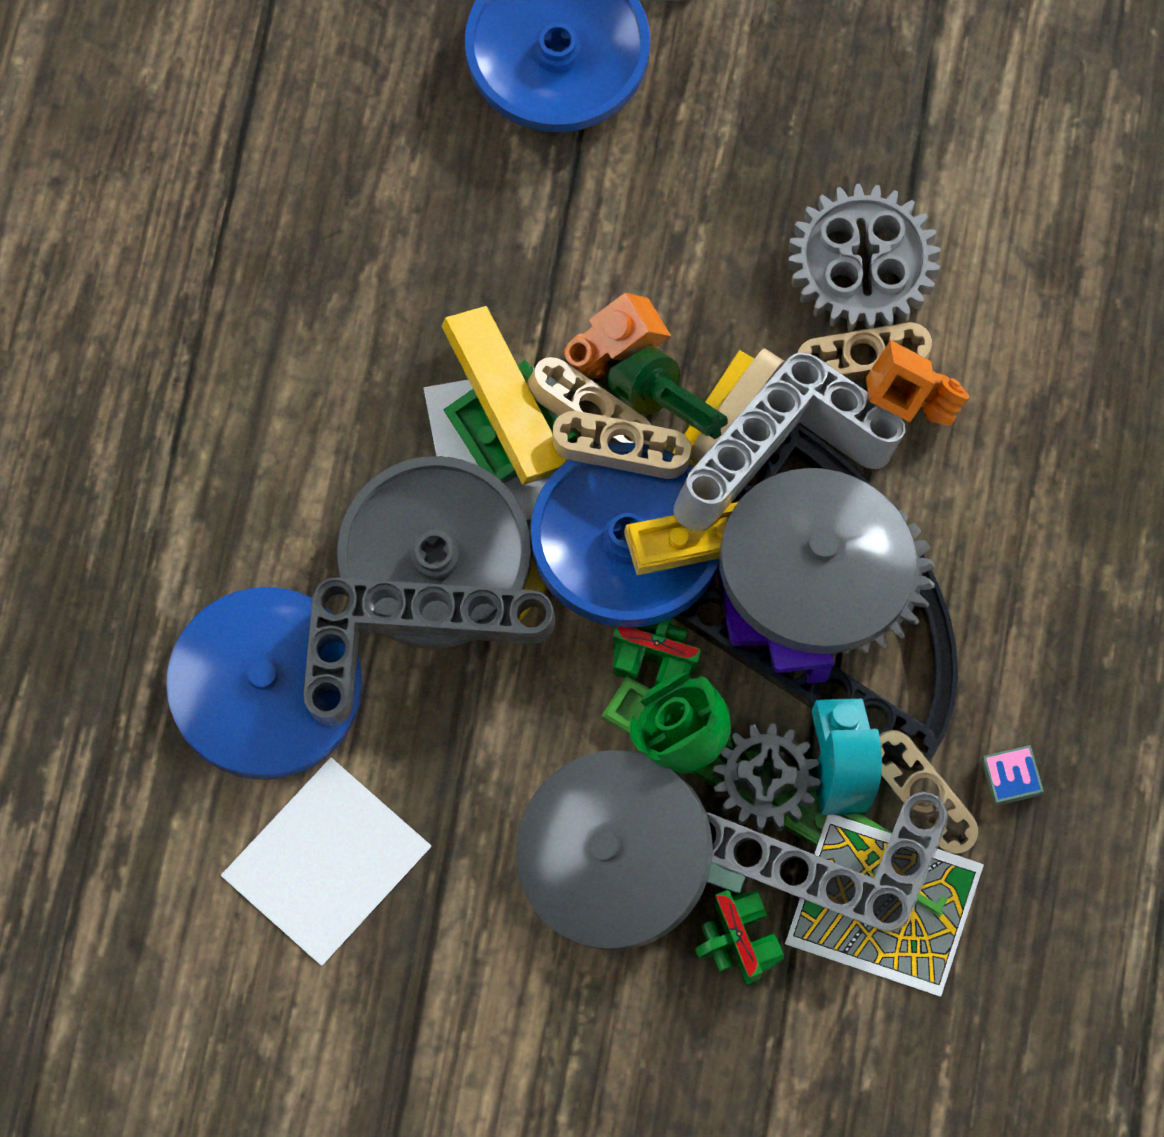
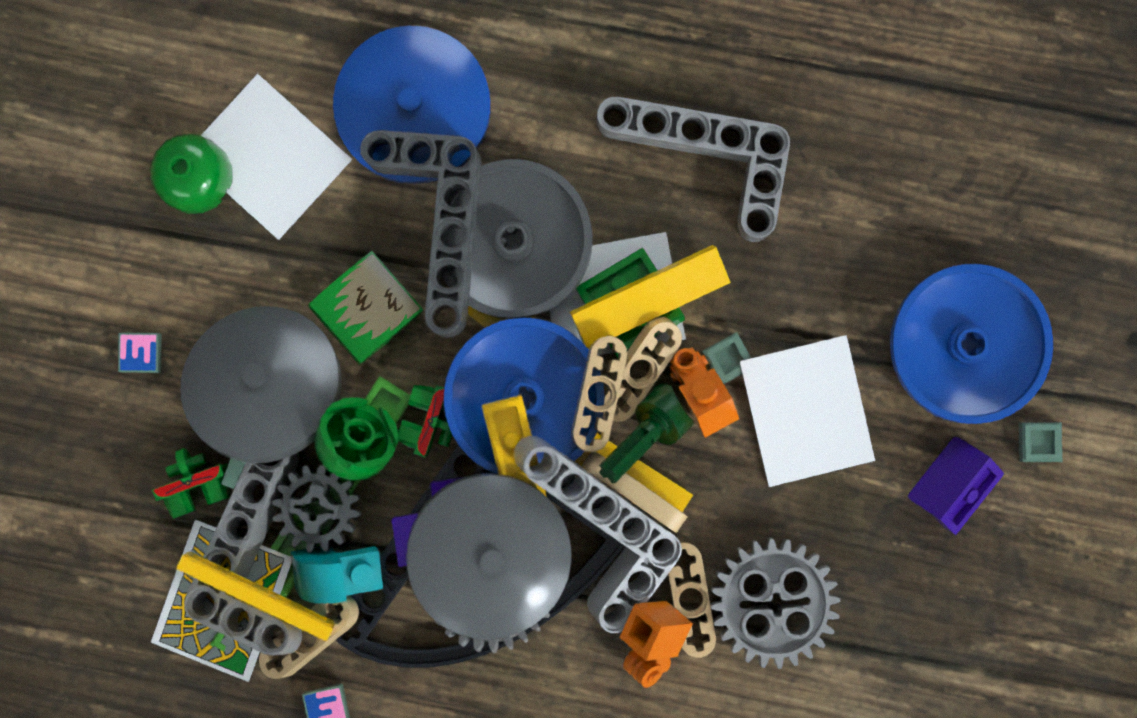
camera: 90 degrees right, 15 degrees up
none -> tile [118,333,162,373]
none -> green cylinder [150,134,233,214]
none -> yellow tile [176,551,334,642]
none -> slope [308,251,423,366]
none -> light grey beam [597,97,790,242]
none -> sand green tile [701,332,751,384]
none -> white sticker [740,335,875,487]
none -> dark purple panel [908,437,1004,535]

